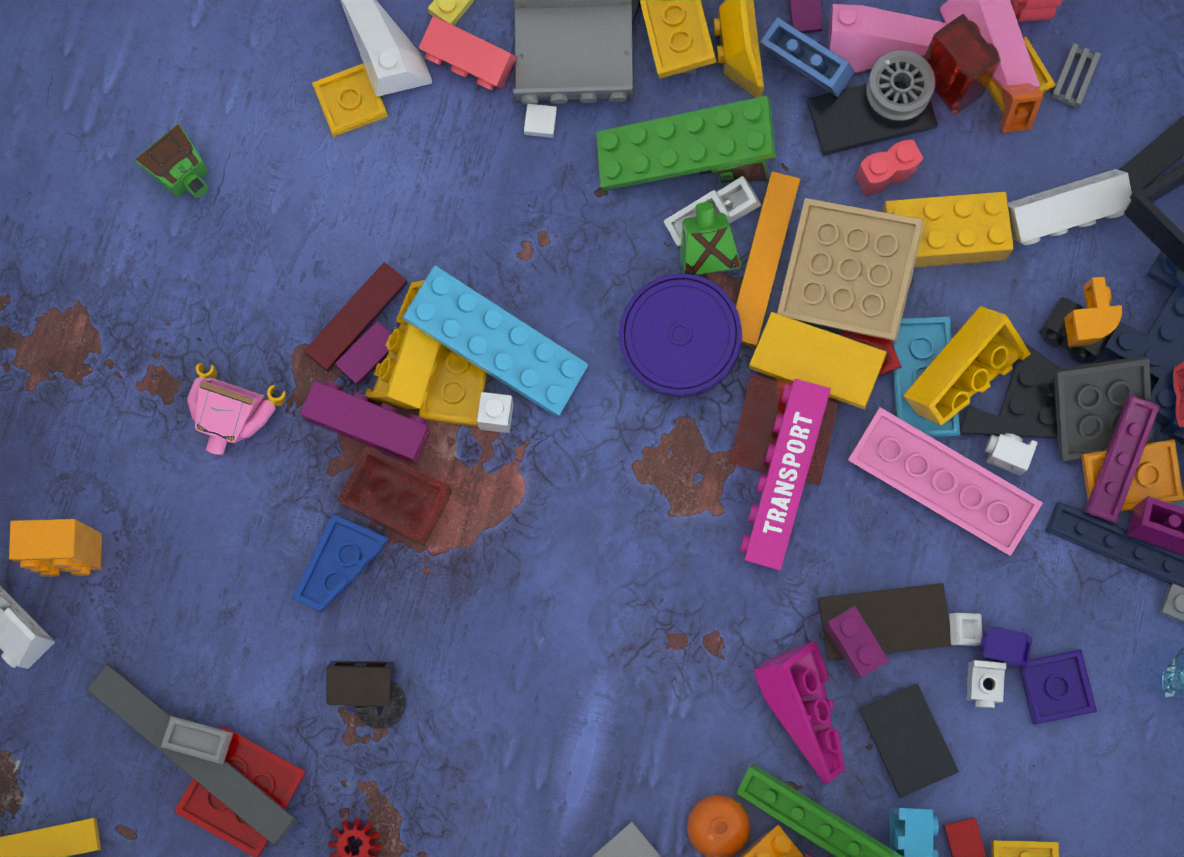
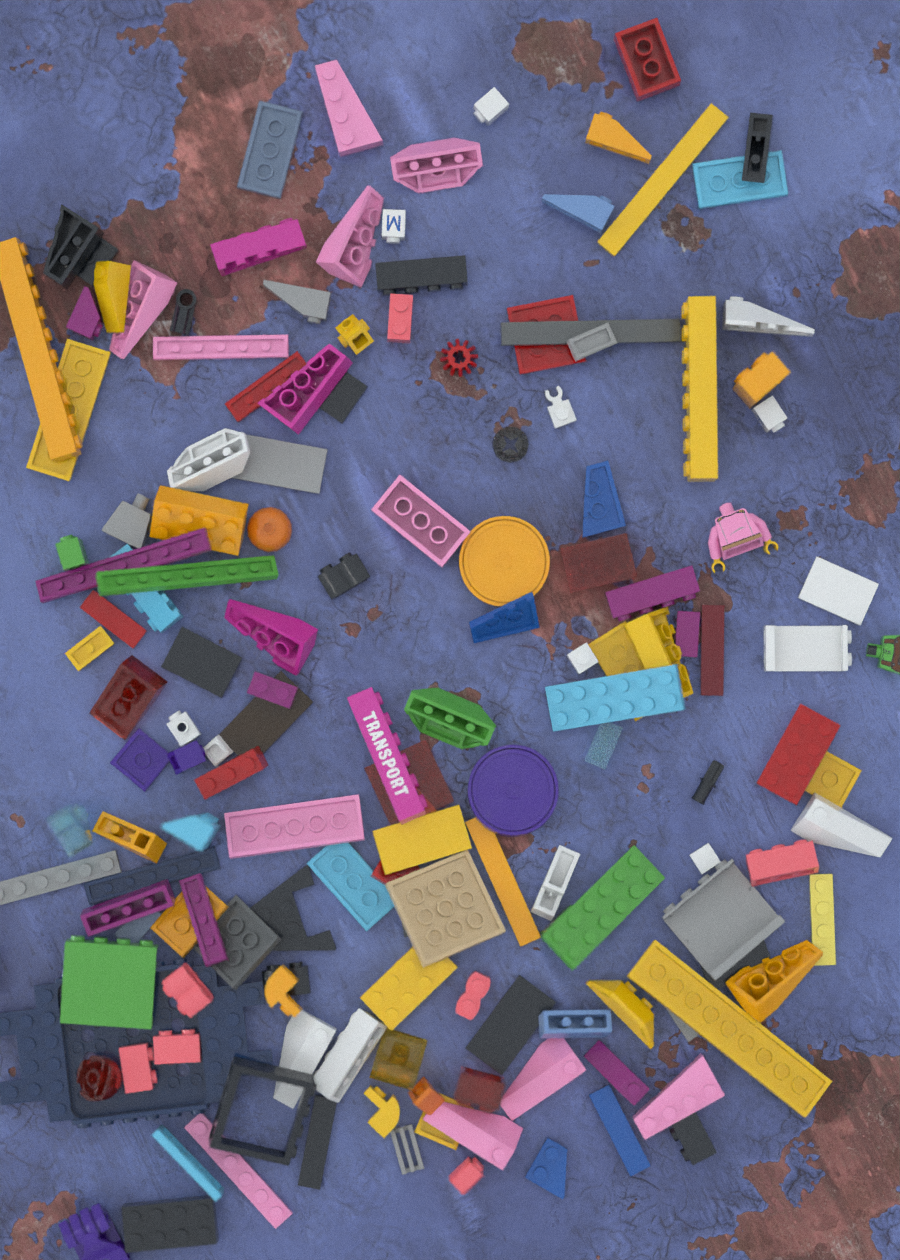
camera: 140 degrees right, 10 degrees up
dark brown panel [326,661,394,706] -> none
bright green torso [679,202,741,275] -> none
light grey wheel [866,50,935,121] -> none
yellow wedge [903,306,1031,426] -> none
white brick [985,433,1038,476] -> none
none -> clear red slope [89,655,168,740]
none -> light orange slope [92,811,167,864]
none -> medium azure slope [161,812,221,851]
none -> red brick [194,746,269,800]
none -> white wedge [273,1010,337,1109]
none -> black brick [318,552,370,600]
none -> yellow brick [364,1085,400,1138]
none -> clear yellow slope [369,1028,428,1091]
none -> bright pink brick [371,475,471,568]
none -> bright green wedge [404,688,496,749]
none -> light orange brick [459,516,550,607]
none -> blue wing [469,592,540,643]
none -> white plate [545,386,576,429]
none -> clear light blue plate [584,722,623,769]
none -> yellow brick [681,296,718,482]
none -> black axle [691,760,724,805]
none -> white brick [752,395,787,433]
none -> red brick [757,703,841,806]
none -> white panel [764,625,852,671]
none -> white tile [798,557,879,626]

